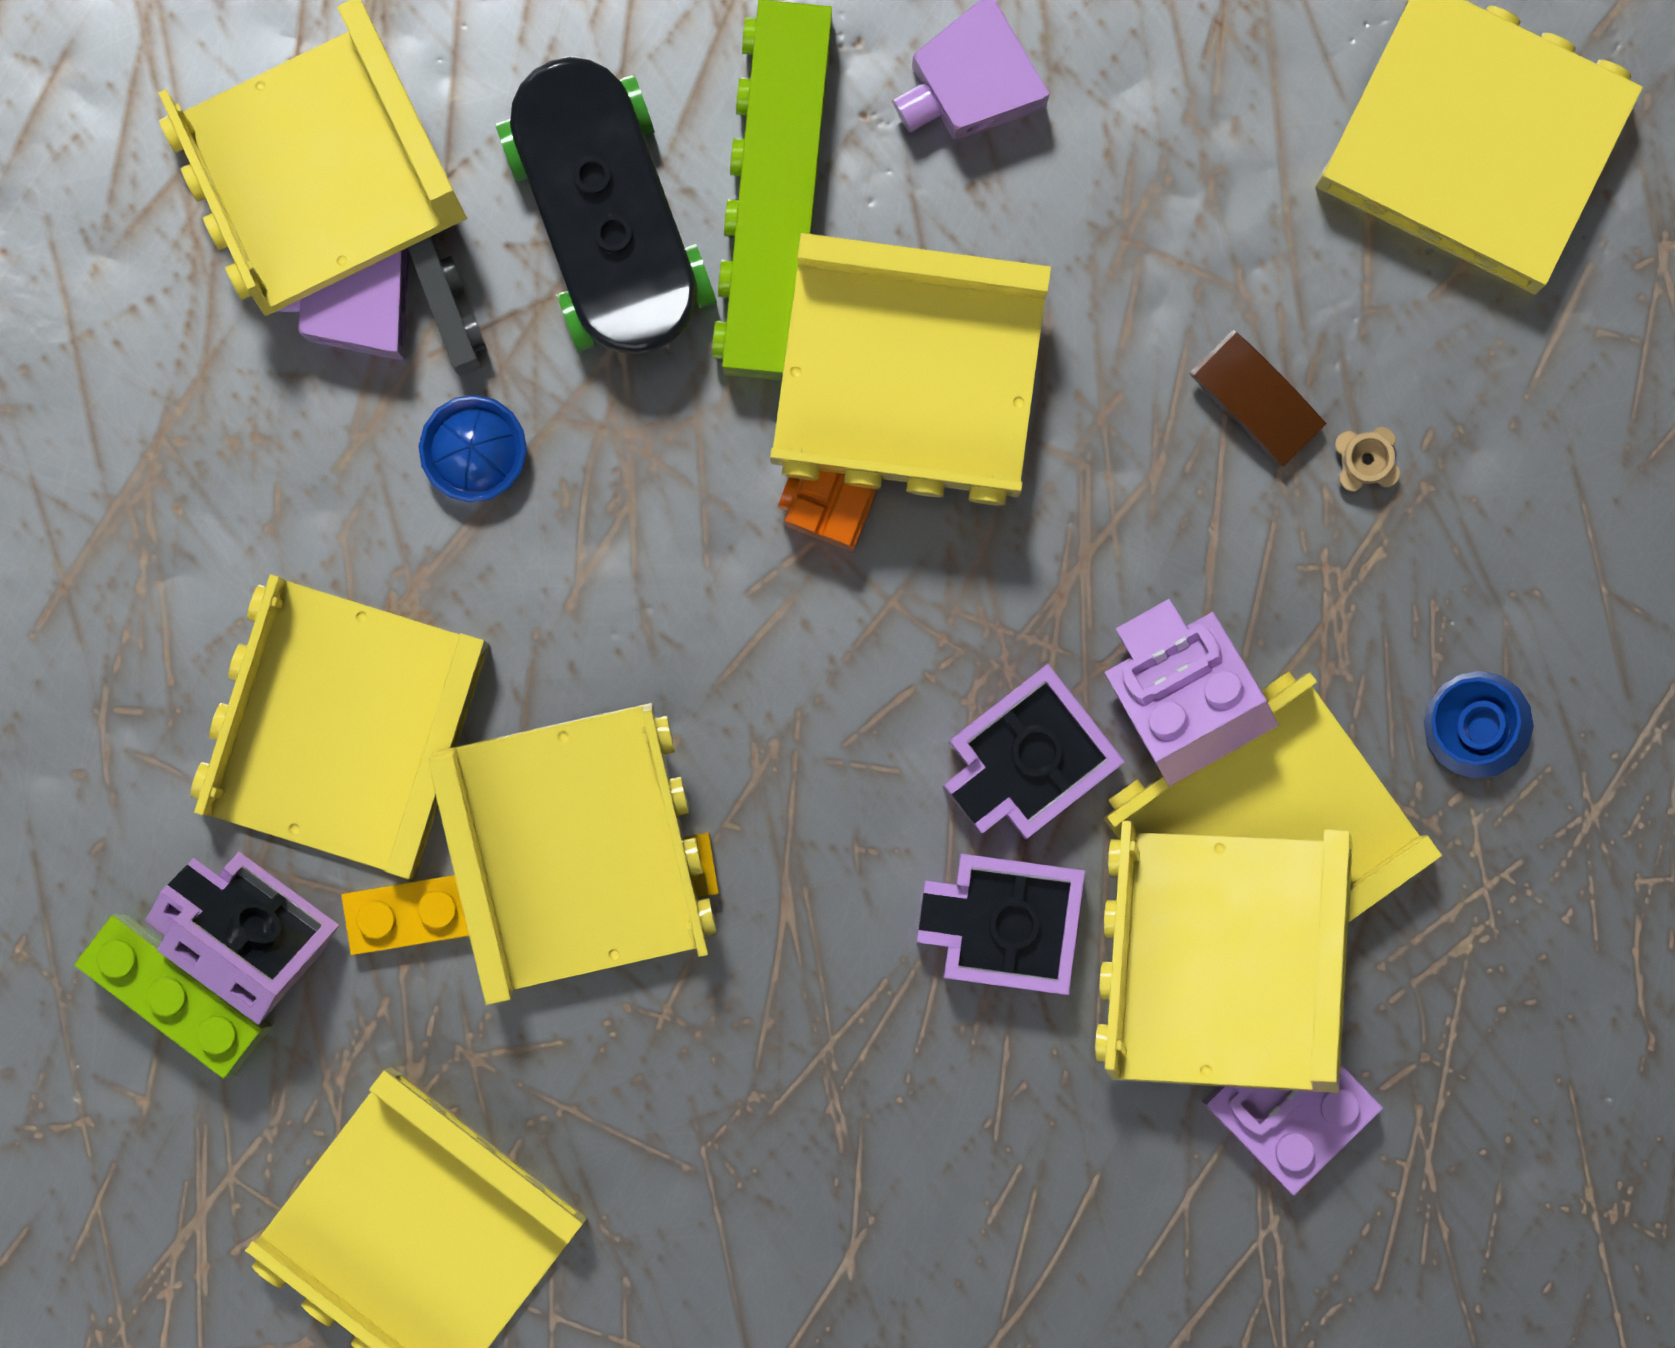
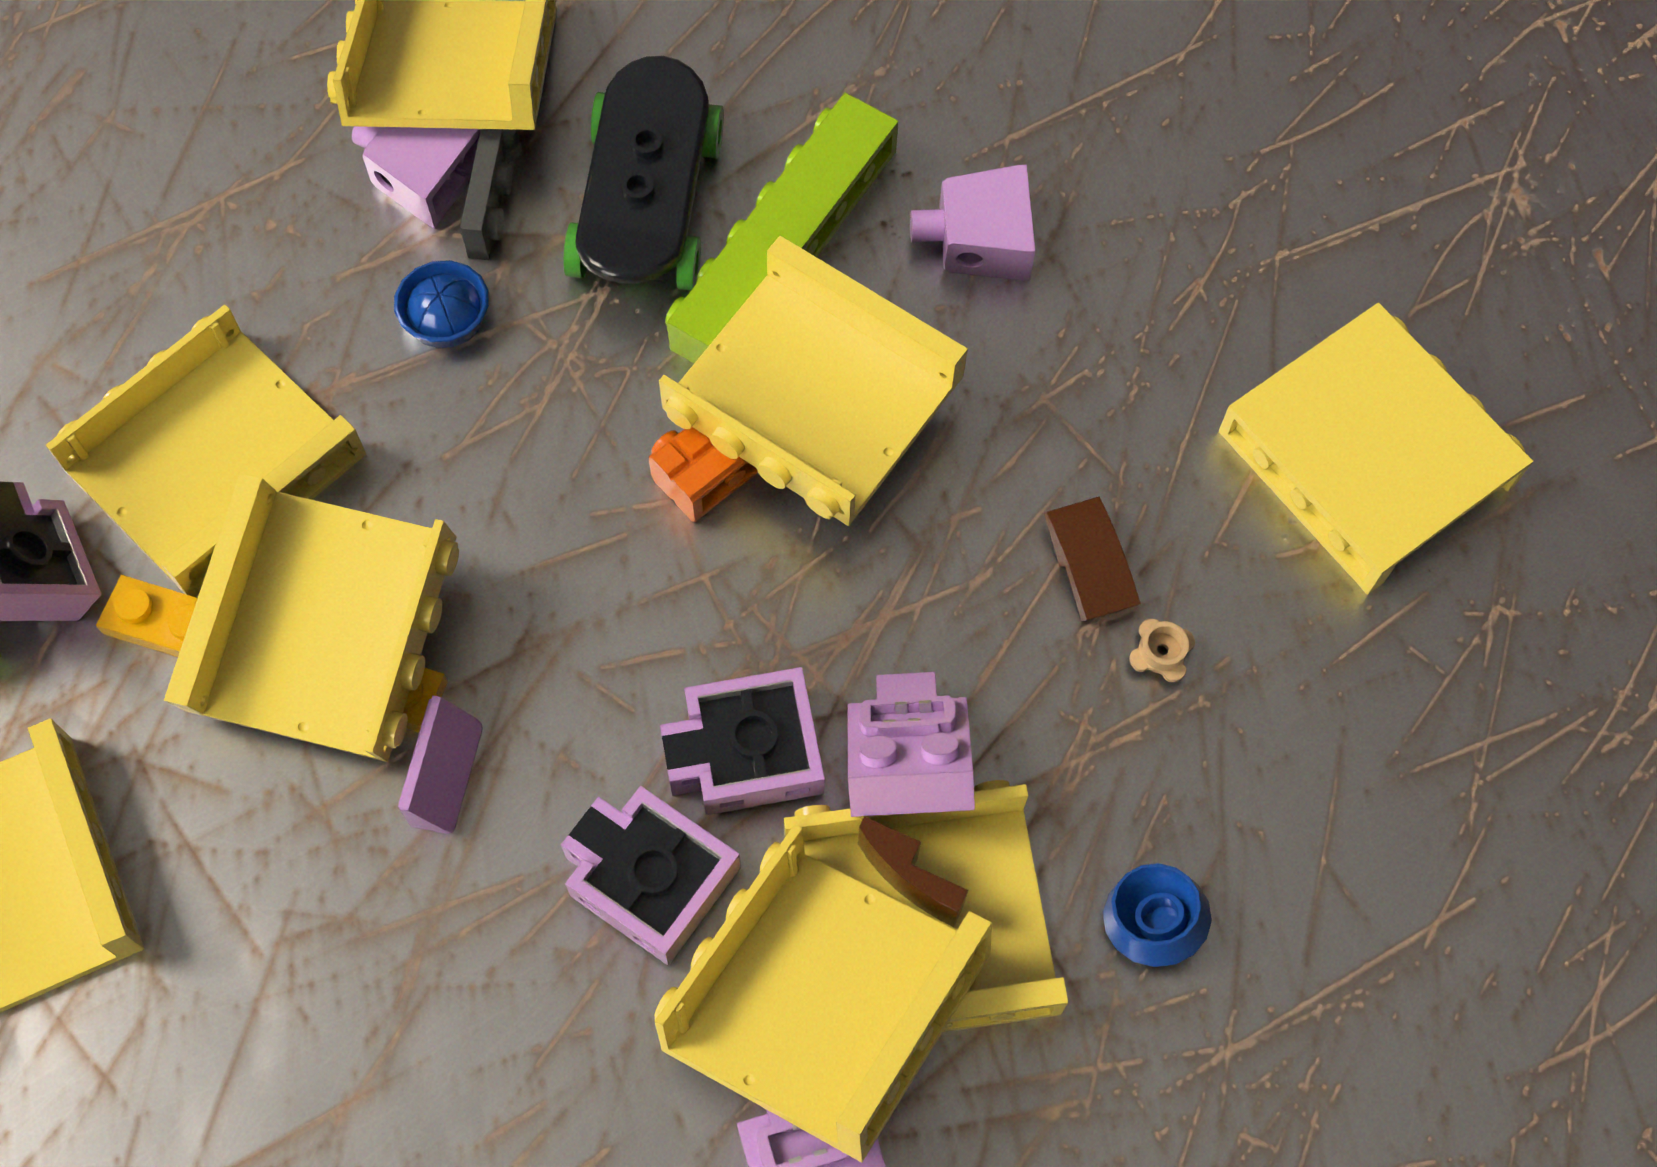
camera: 25 degrees right, 20 degrees down
none -> lavender slope [398,695,482,834]
none -> reddish brown slope [858,816,968,927]

